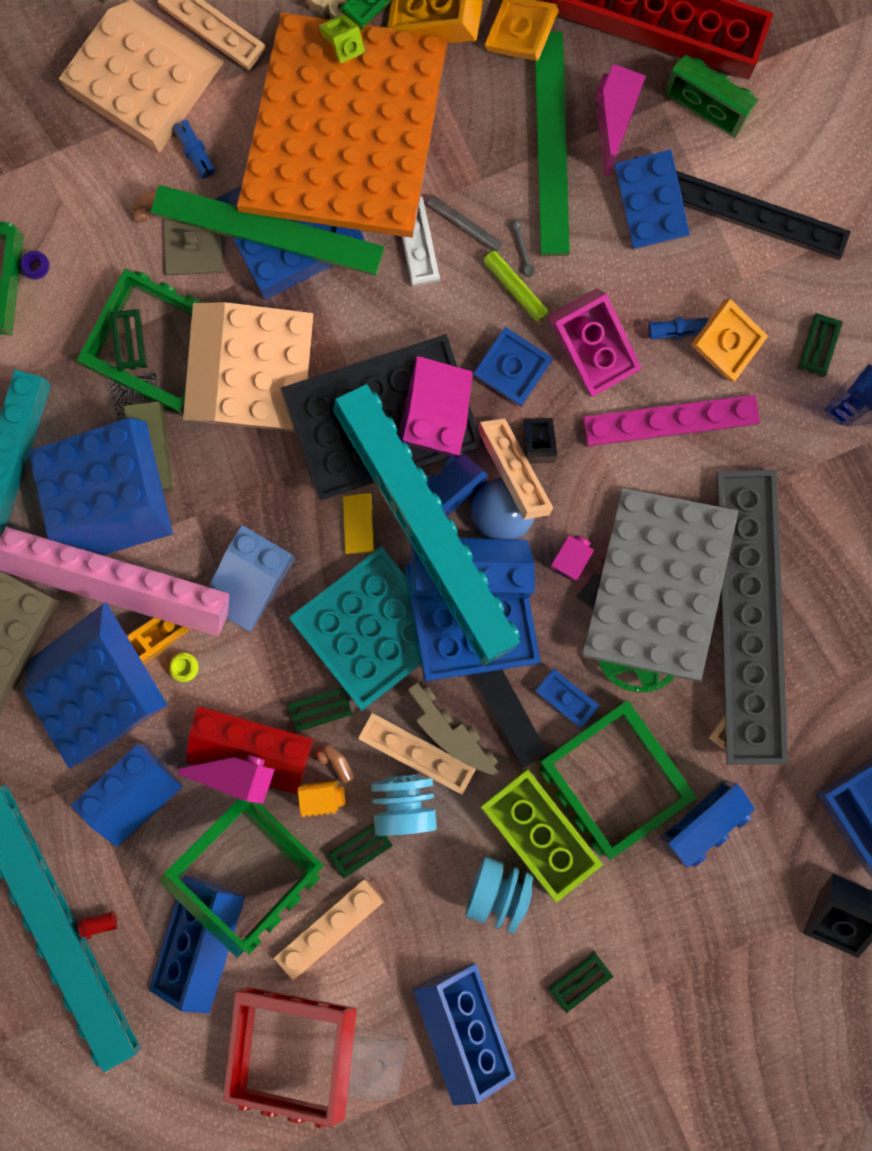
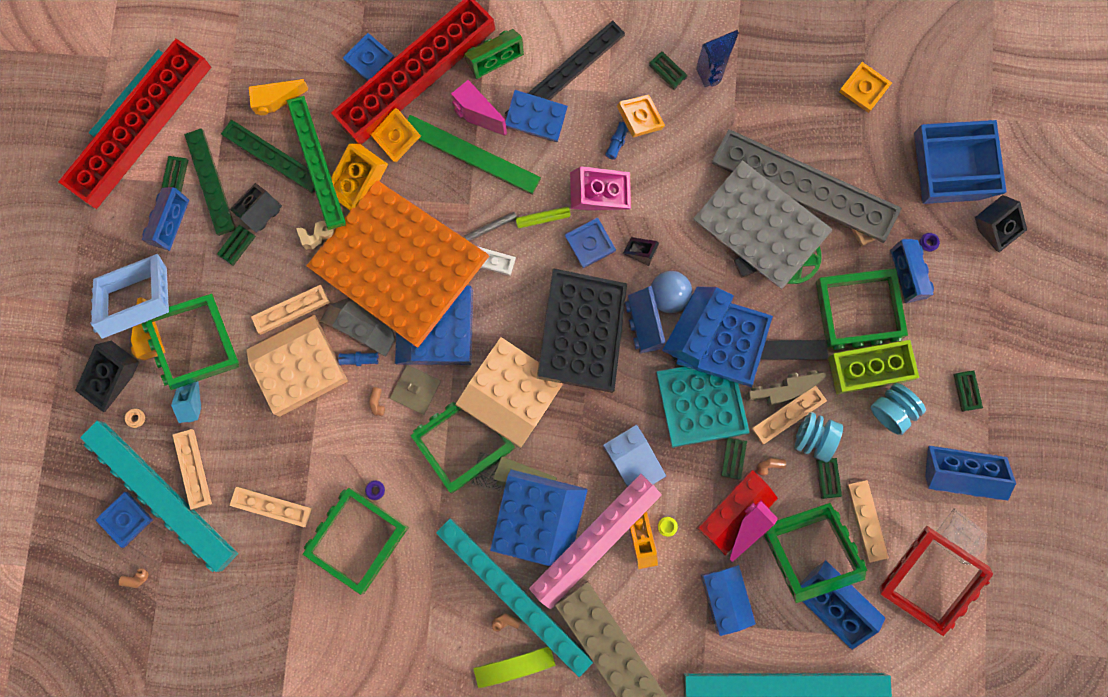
camera: 60 degrees left, 5 degrees down
blue slope [24,602,168,769] -> none
red pin [78,911,118,940] -> none
dark green tile [110,309,148,372] -> none
green tile [150,185,384,277] -> none
light orange brick [298,780,346,818] -> none
lime bracket [319,14,365,63] -> none
teal brick [333,384,520,666] -> none
yellow slope [343,493,375,554] -> none
dark pink slope [397,356,473,457] -> none
light nougat plate [477,419,553,520] -> none
dark grey hinge [510,219,535,277] -> none
blue plate [535,668,600,728] -> none
dark pink brick [550,535,594,583] -> none
dark pink plate [583,395,760,447] -> none
none -> dark grey wedge [320,298,395,357]
none -> dark purple plate [920,233,940,252]

